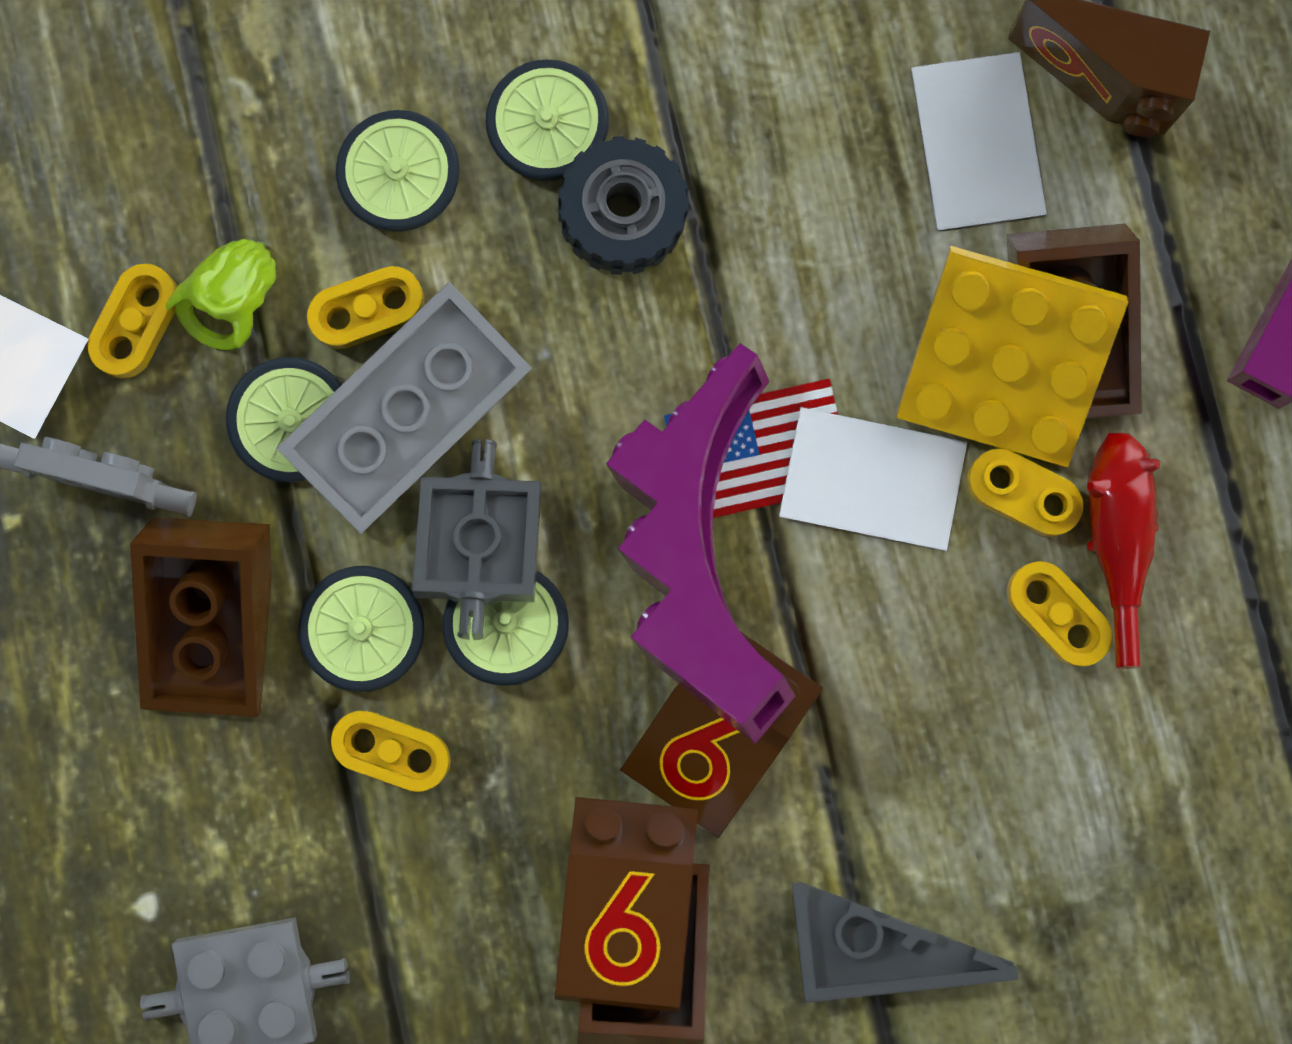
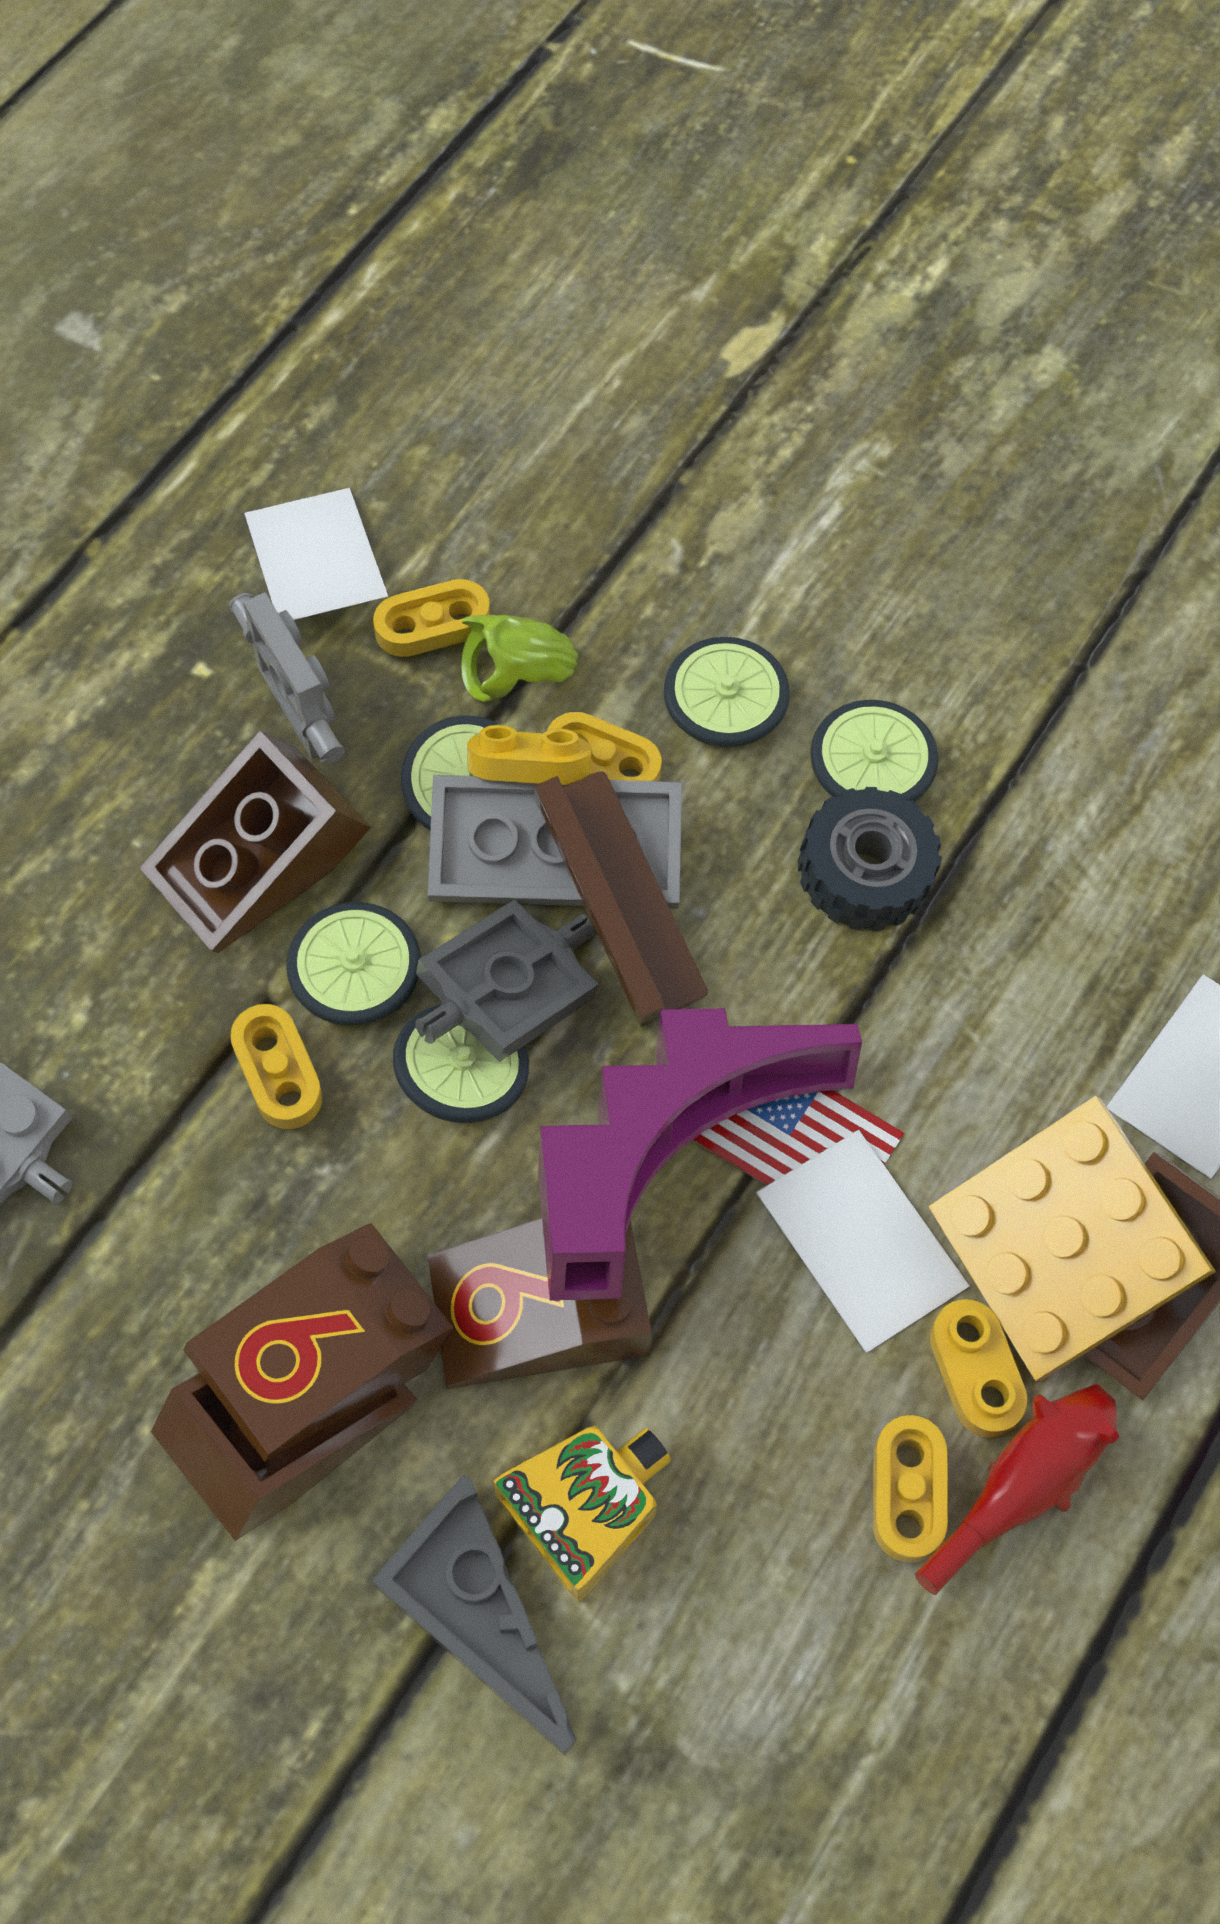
camera: 40 degrees right, 20 degrees down
none -> yellow plate [467,725,591,785]
none -> torso [493,1426,671,1603]
none -> reddish brown panel [534,771,708,1027]

